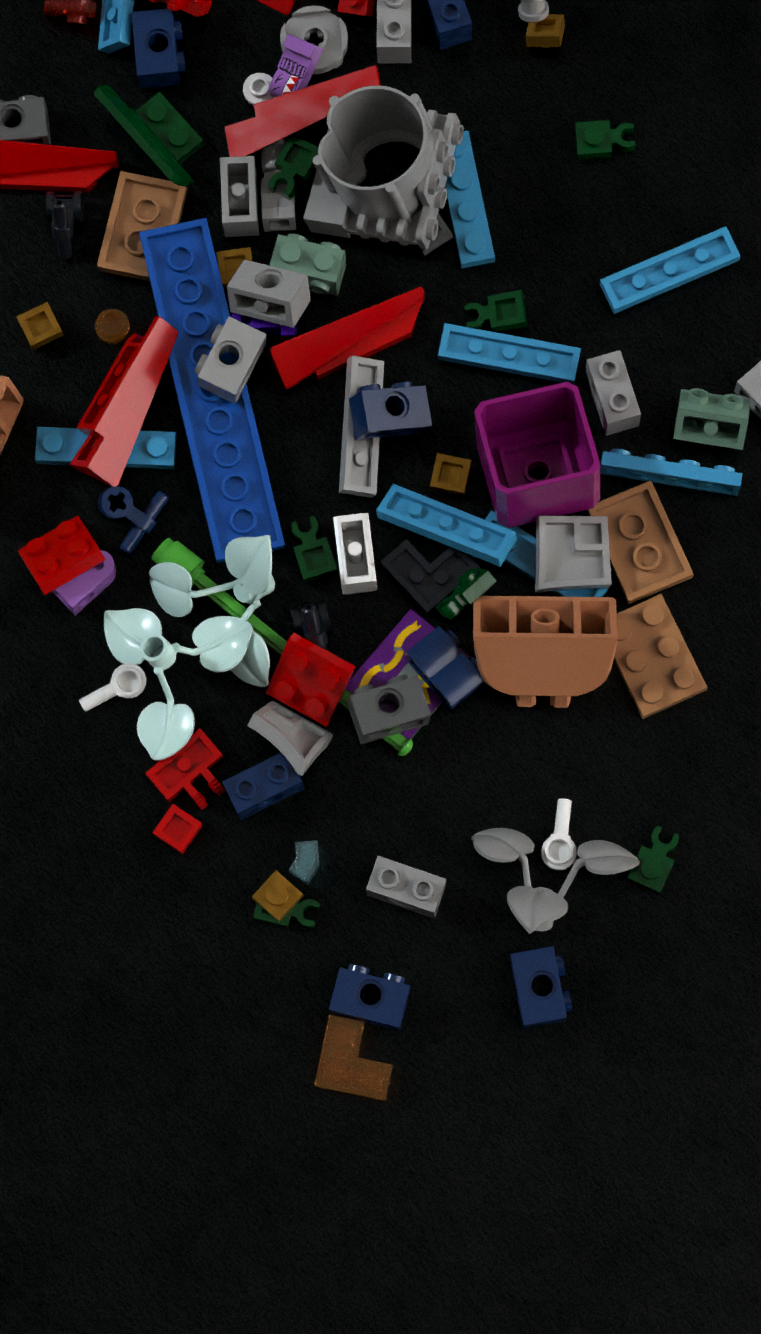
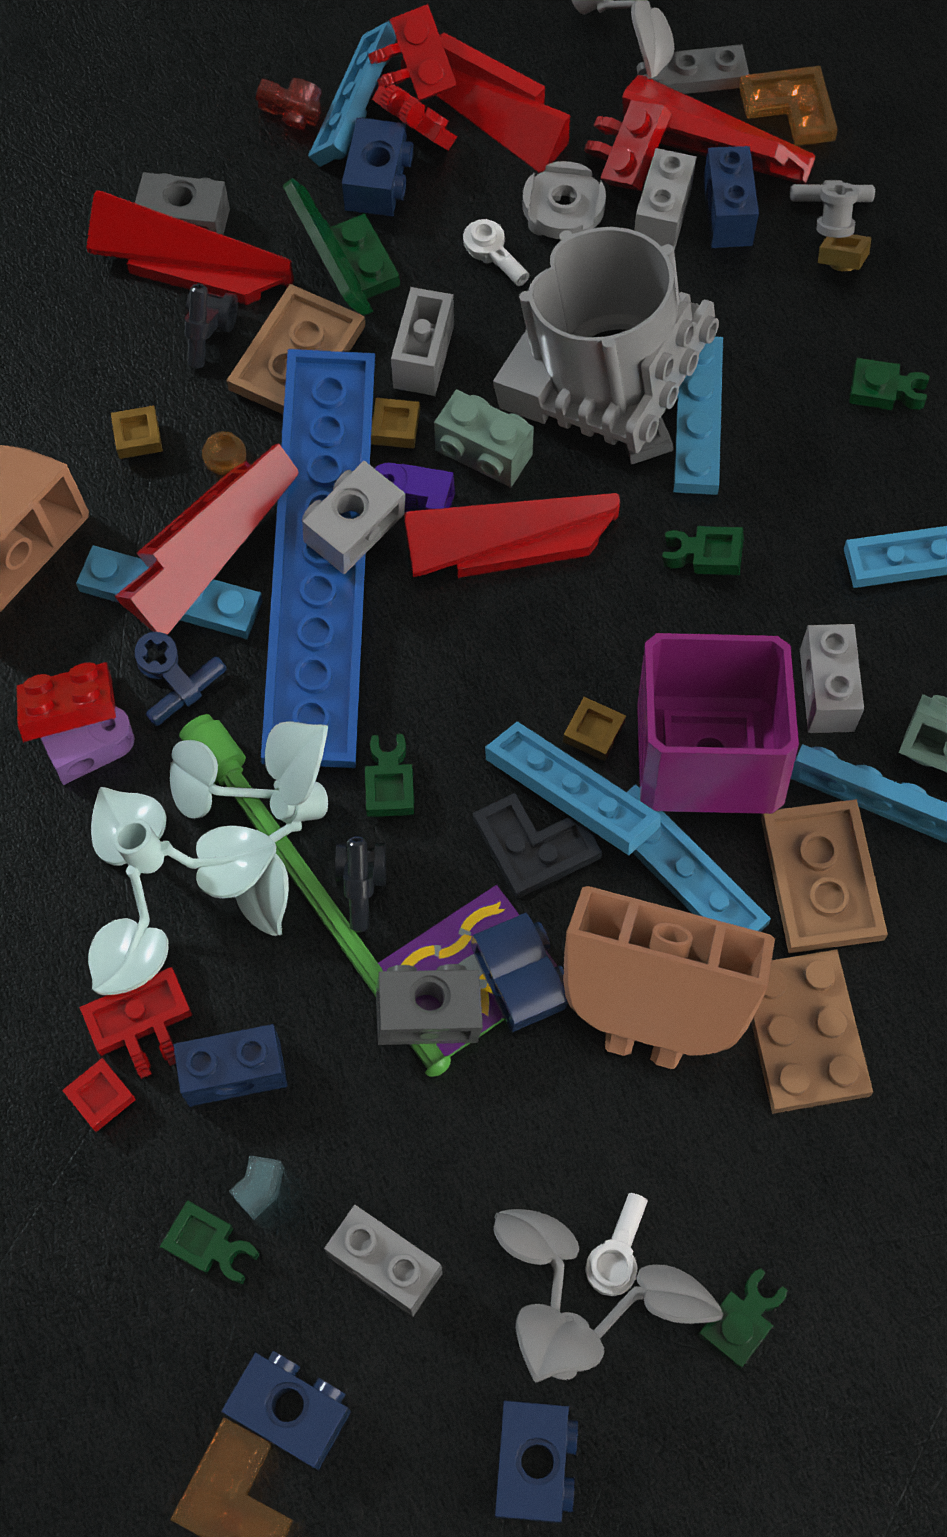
camera: 10 degrees right, 10 degrees down
white plate [79,663,147,712] -> none
red wedge [225,65,381,157] -> none
light grey brick [227,259,311,328] -> none
light grey plate [247,701,333,776] -> none
pearl gold plate [252,870,303,922] -> none
light grey piece [260,139,296,232] -> none
red plate [266,633,356,727] -> none
dark green plate [268,134,319,200] -> none
medium lavender leg [269,34,324,97] -> none
white brick [333,513,377,594] -> none
light grey plate [339,355,384,498] -> none
dark blue brick [349,382,432,440] -> none
dark green plate [435,568,497,620] -> none
dark azure plate [438,323,581,385] -> none
light grey plate [535,516,612,592] -> none

